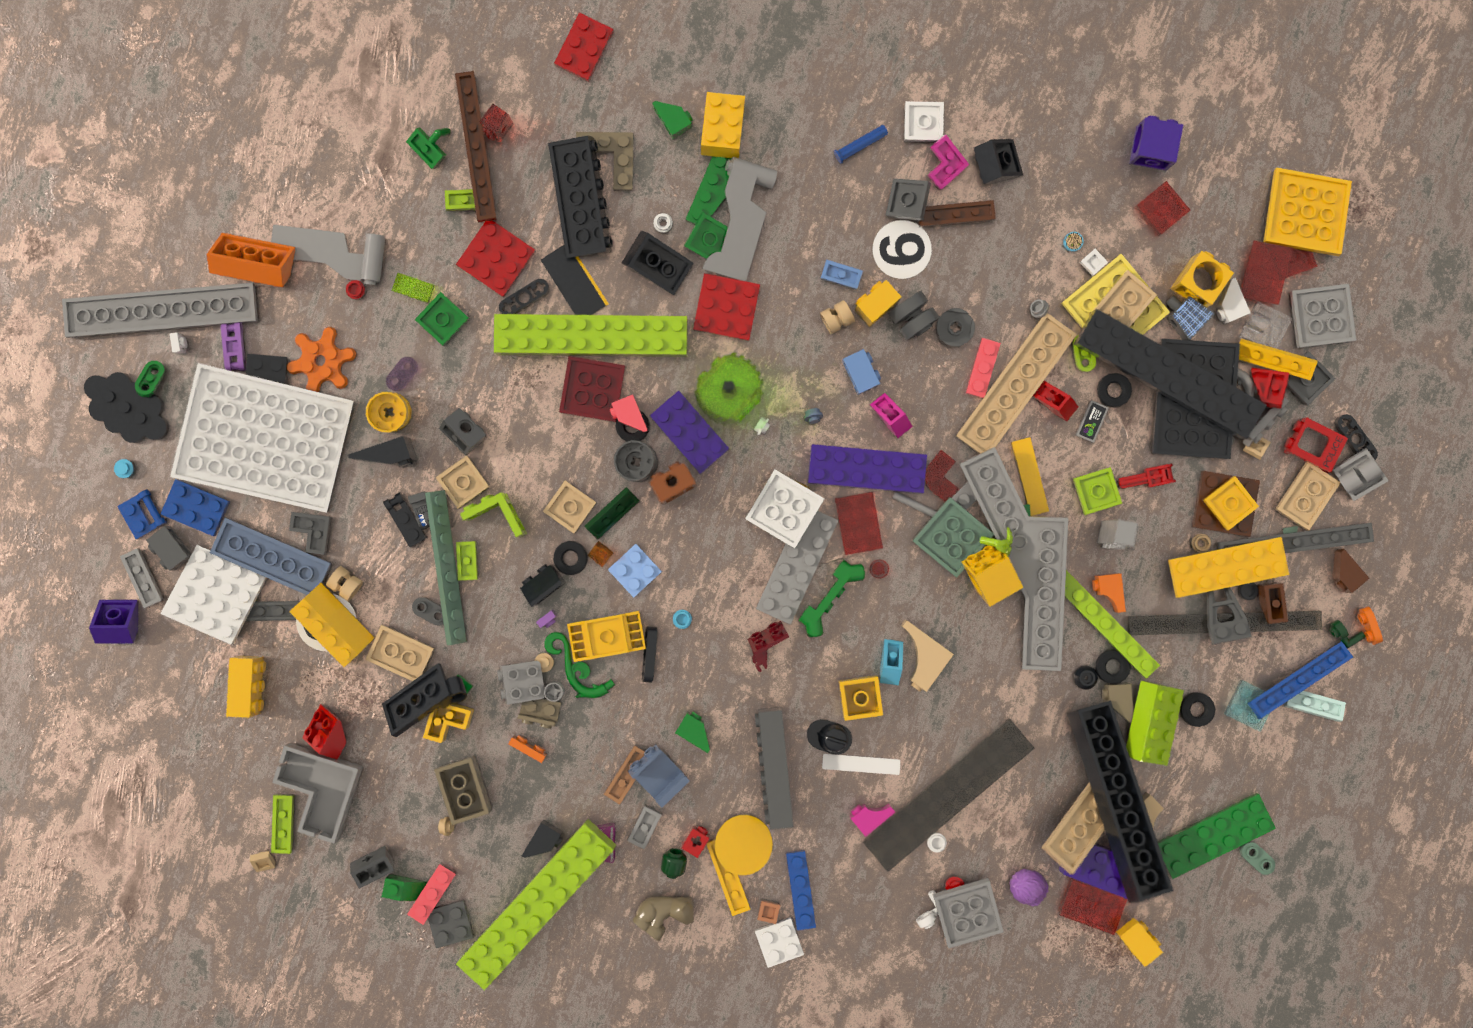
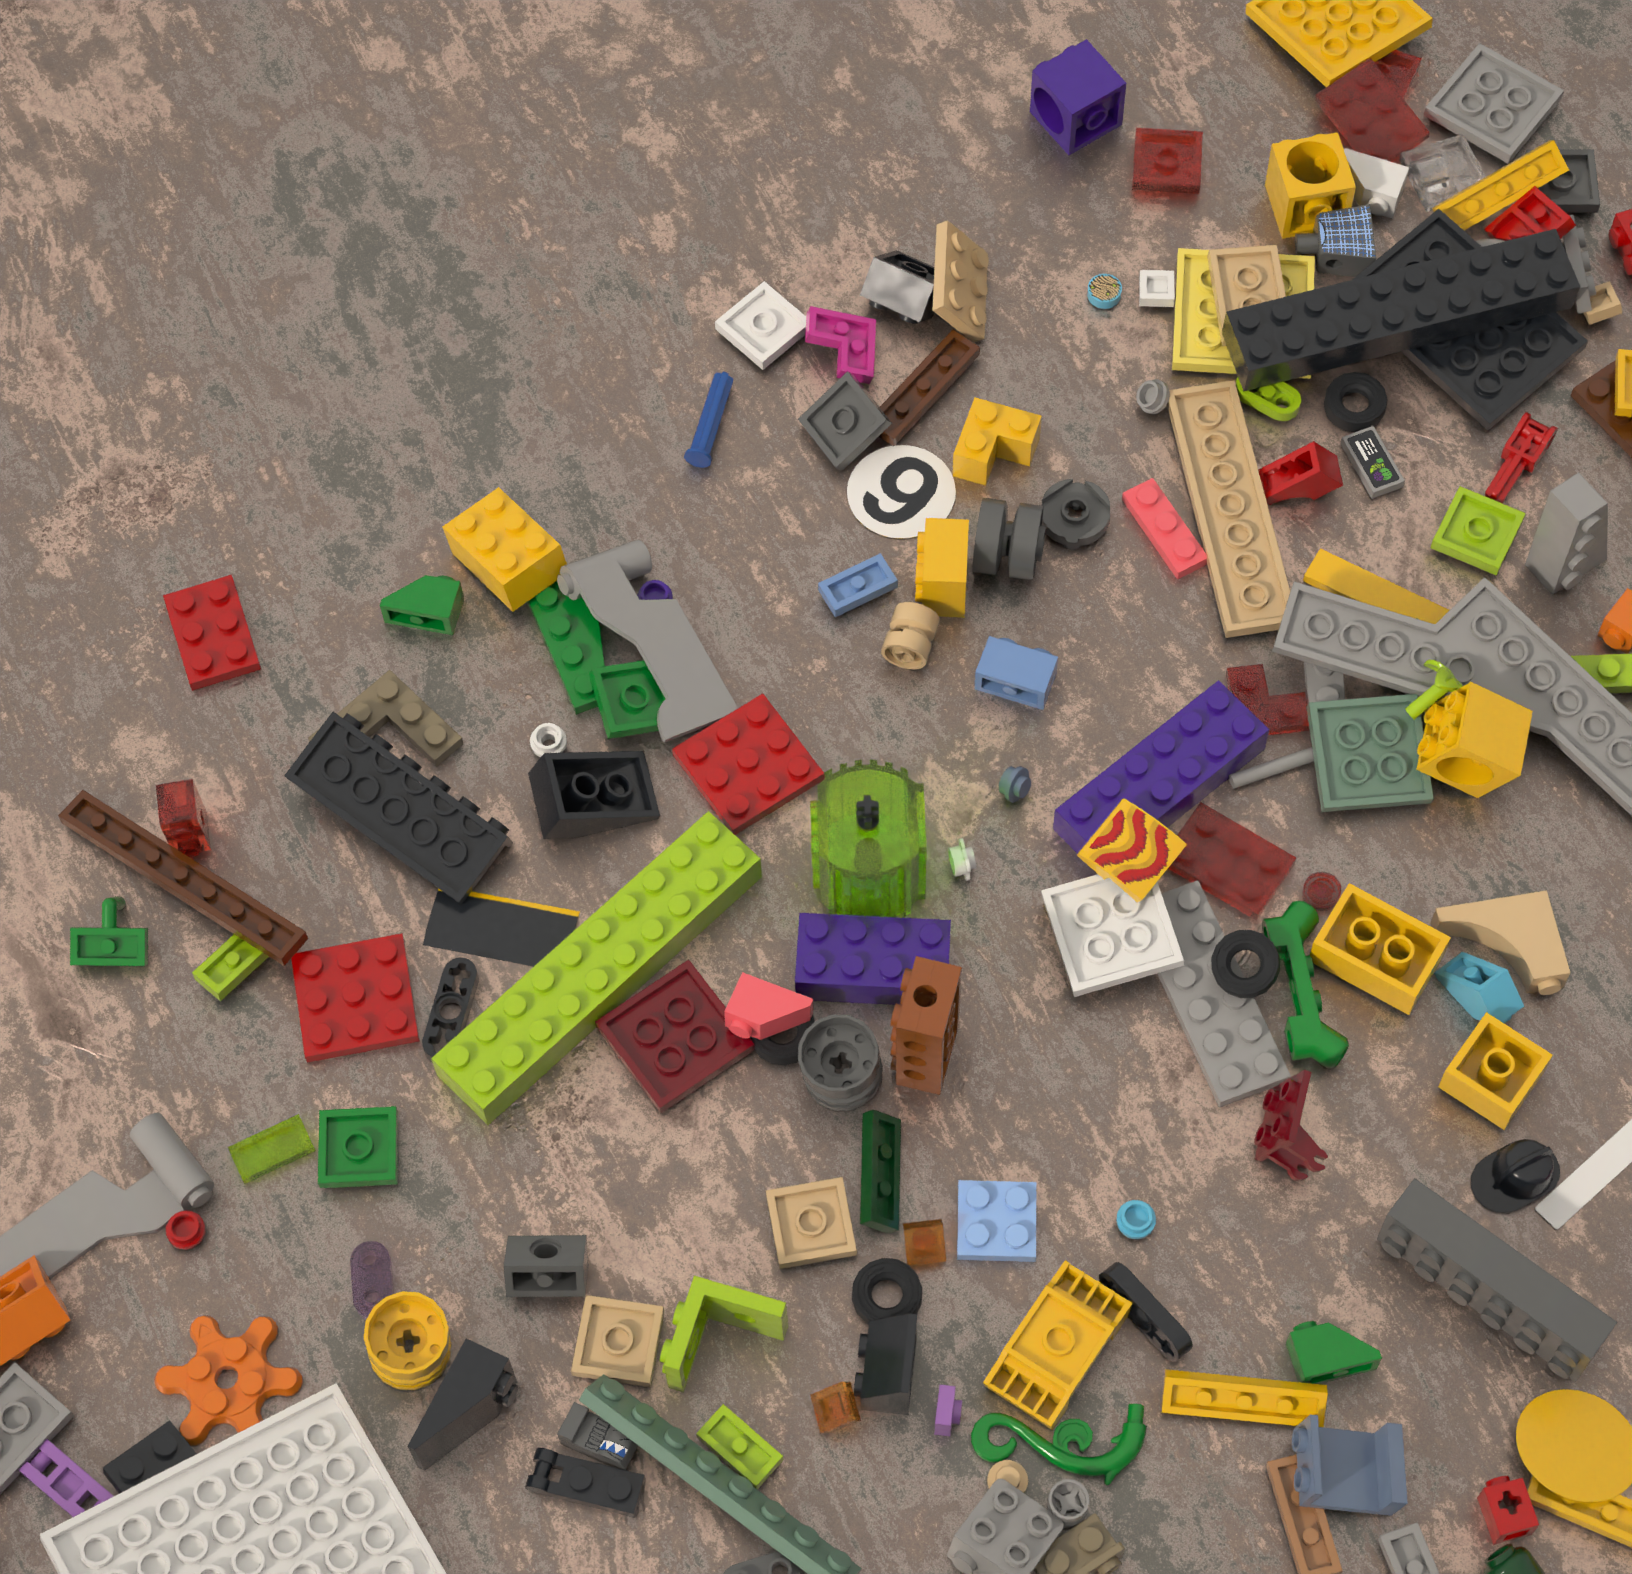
camera: 45 degrees left, 25 degrees down
dark pink arch [870,393,913,438] -> none
none -> dark purple plate [637,580,673,600]
none -> clear orange plate [810,1382,861,1434]
none -> tan plate [932,220,989,343]
none -> yellow brick [953,397,1042,486]
none -> slope [1077,799,1187,903]
none -> yellow plate [1161,1369,1328,1427]
none -> black tyre [1211,930,1280,998]
none -> yellow brick [1310,883,1451,1015]

